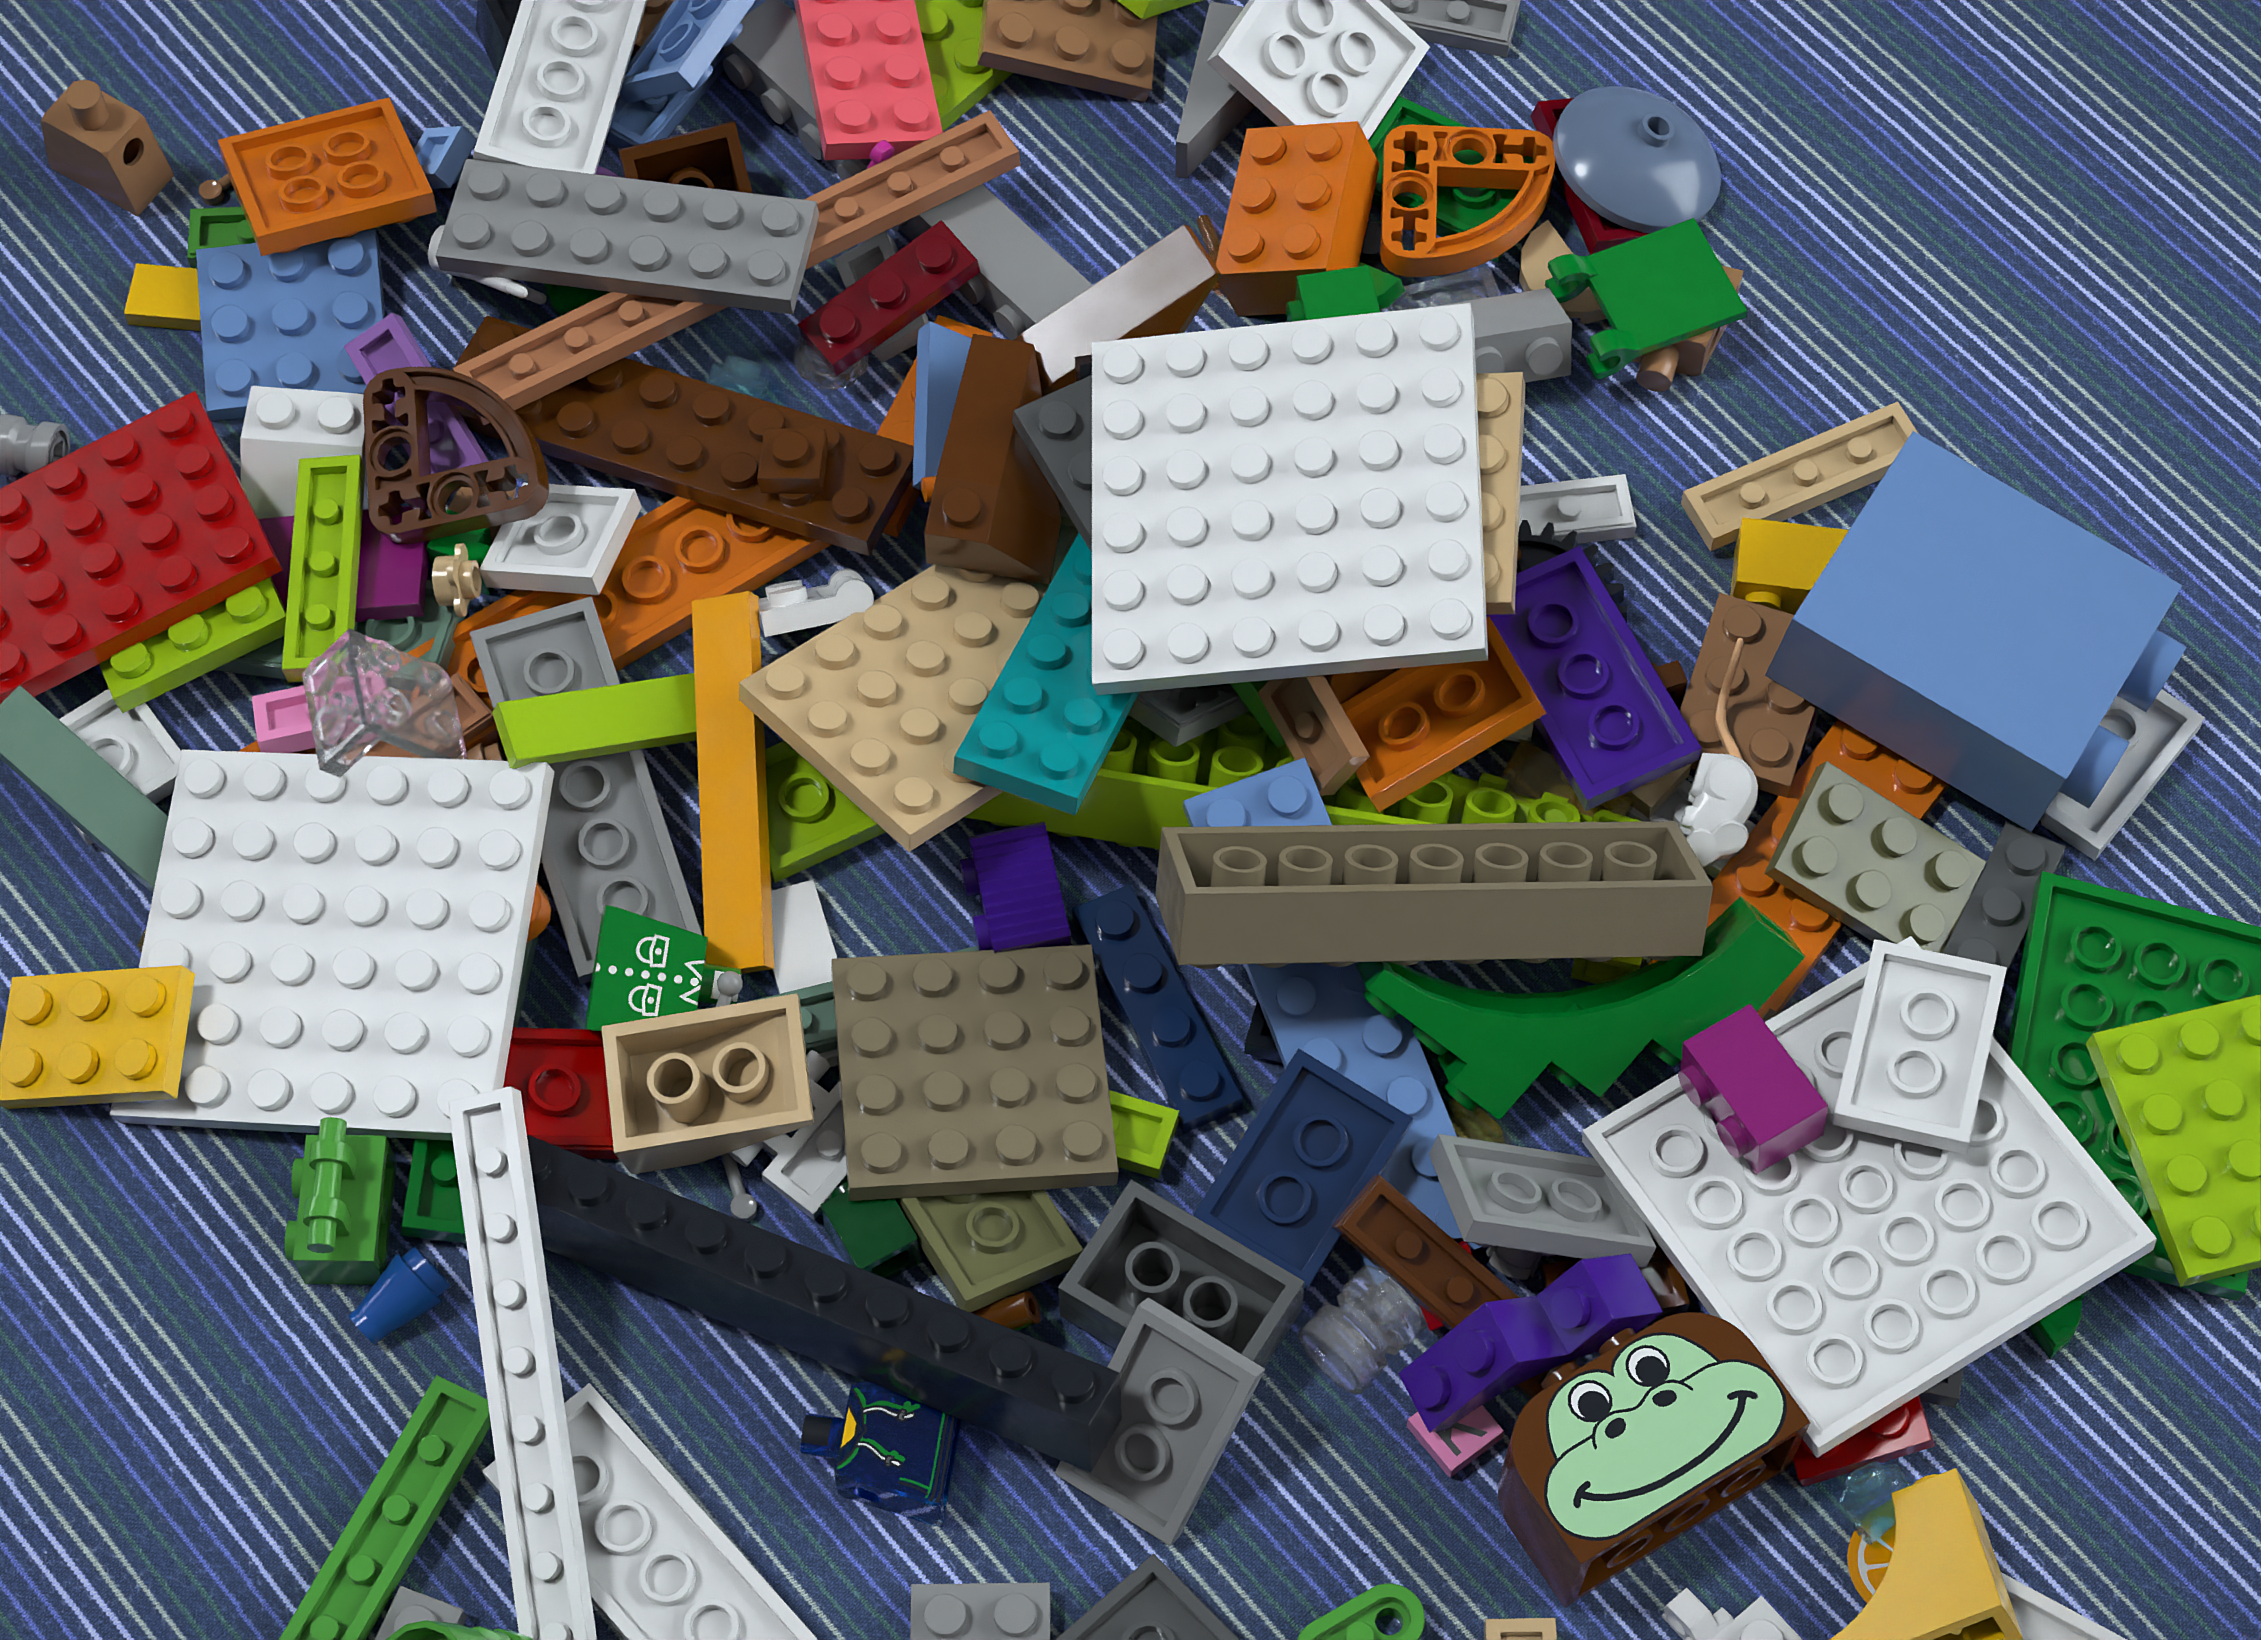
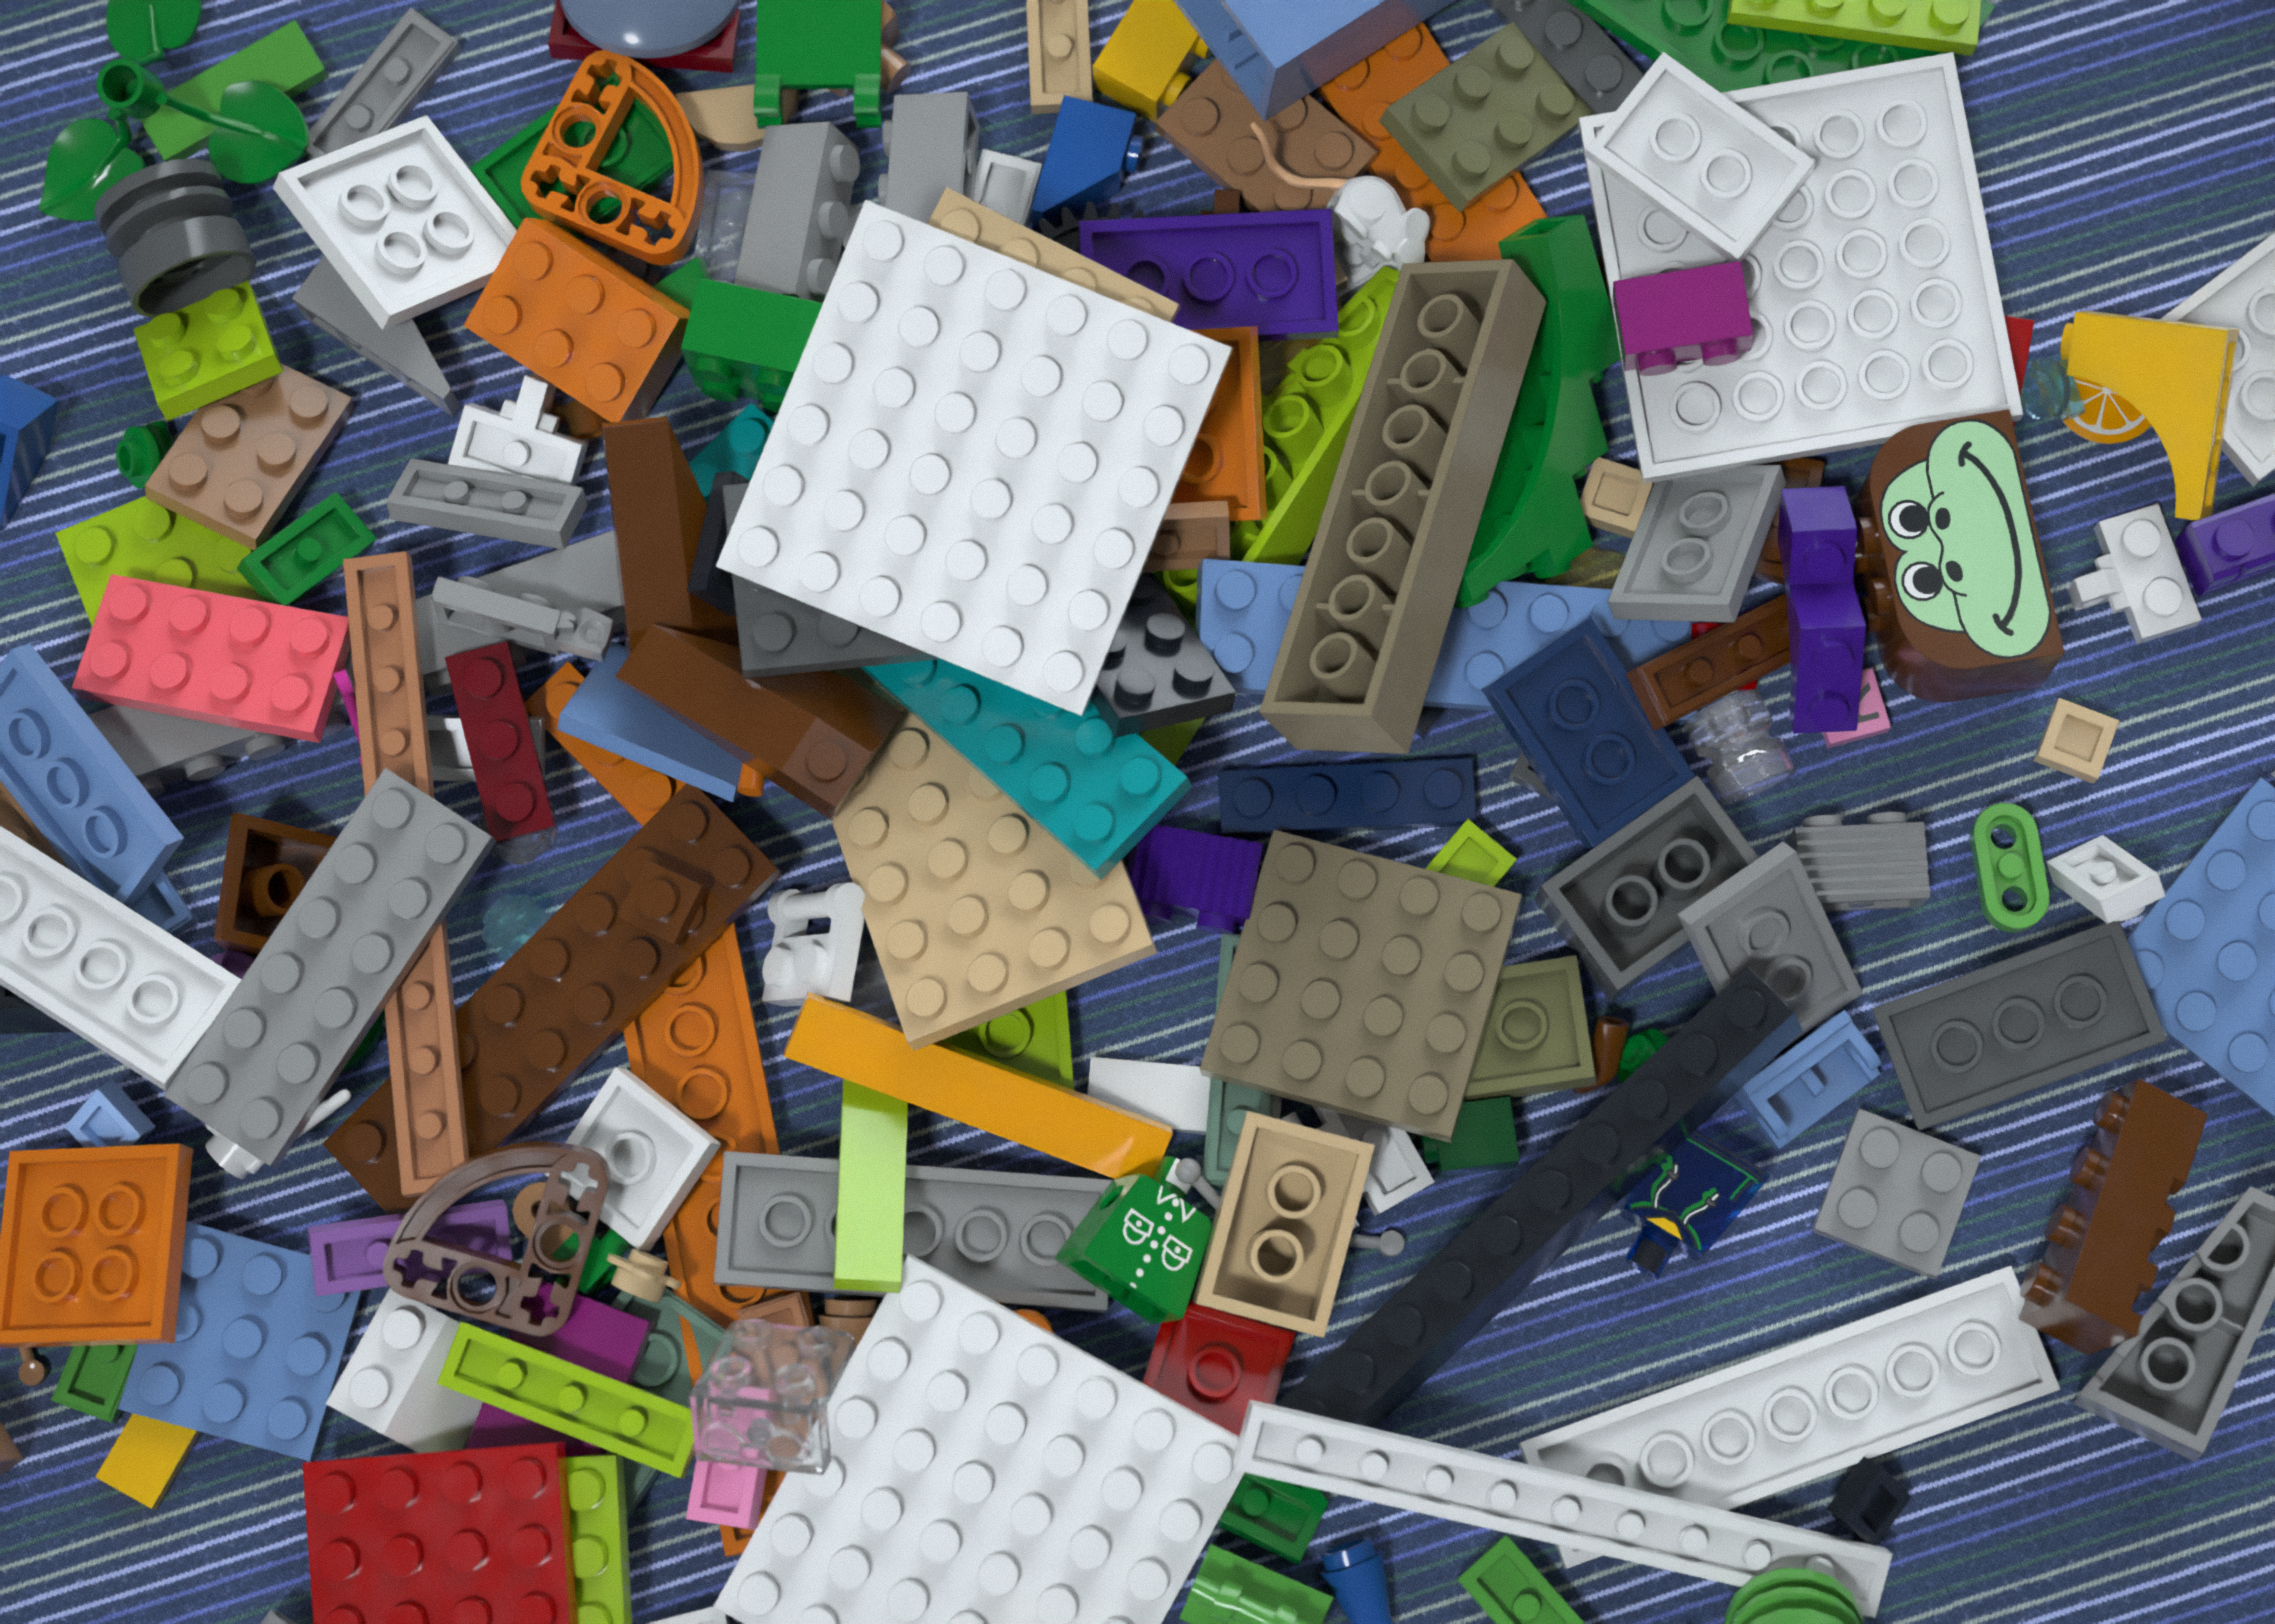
camera: 65 degrees left, 15 degrees up
none -> green plate [236,491,377,607]
none -> light grey plate [386,458,588,550]
none -> light grey hinge [431,576,615,662]
none -> white hinge [448,373,589,486]
none -> light grey brick [878,92,979,224]
none -> blue slope [1031,95,1145,232]
none -> black plate [1090,571,1236,738]
none -> tan plate [1580,457,1655,539]
none -> medium blue hinge [1734,1010,1882,1151]
none -> light grey brick [1788,812,1930,912]

